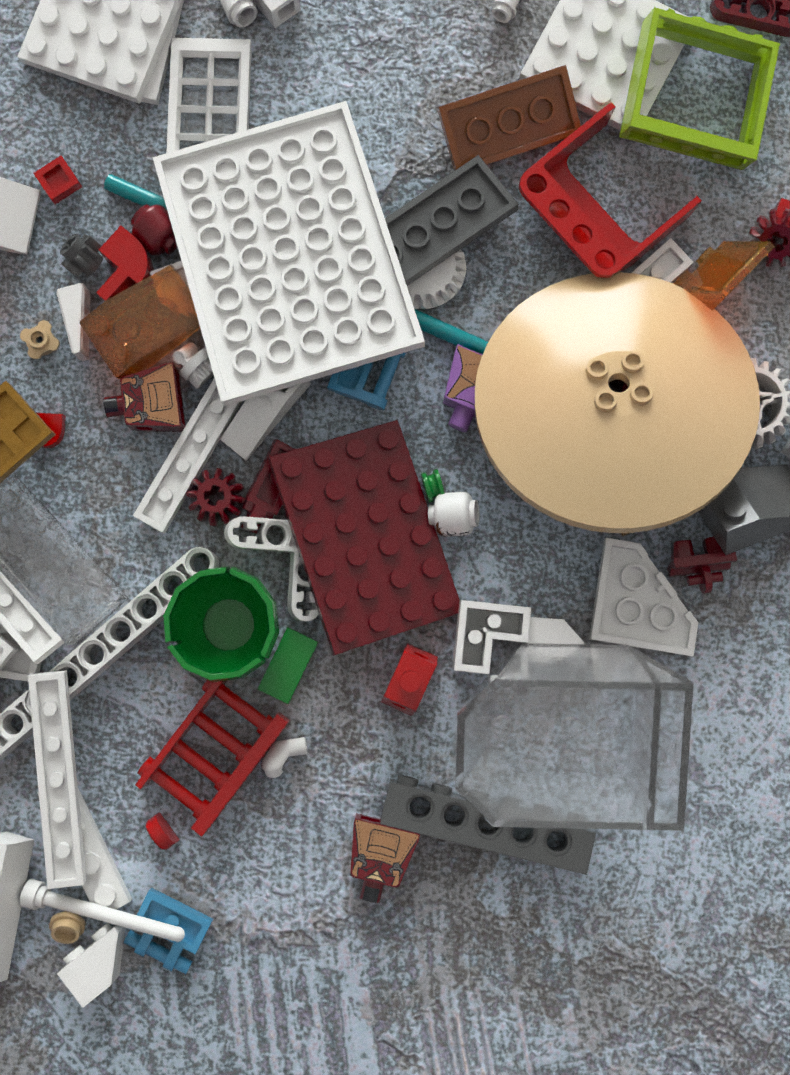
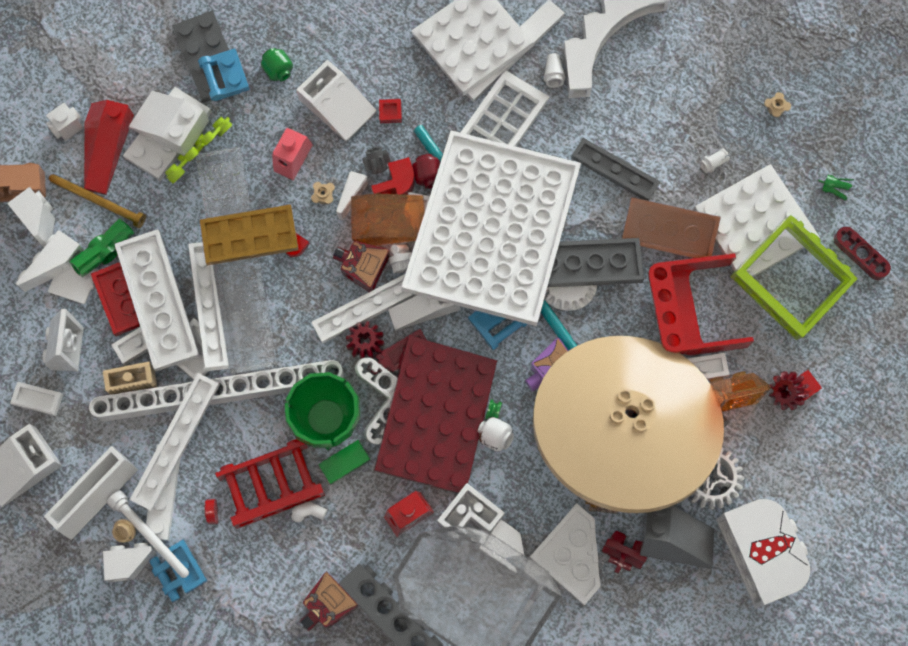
camera: 35 degrees right, 10 degrees down
none -> dark grey plate [571,138,660,201]

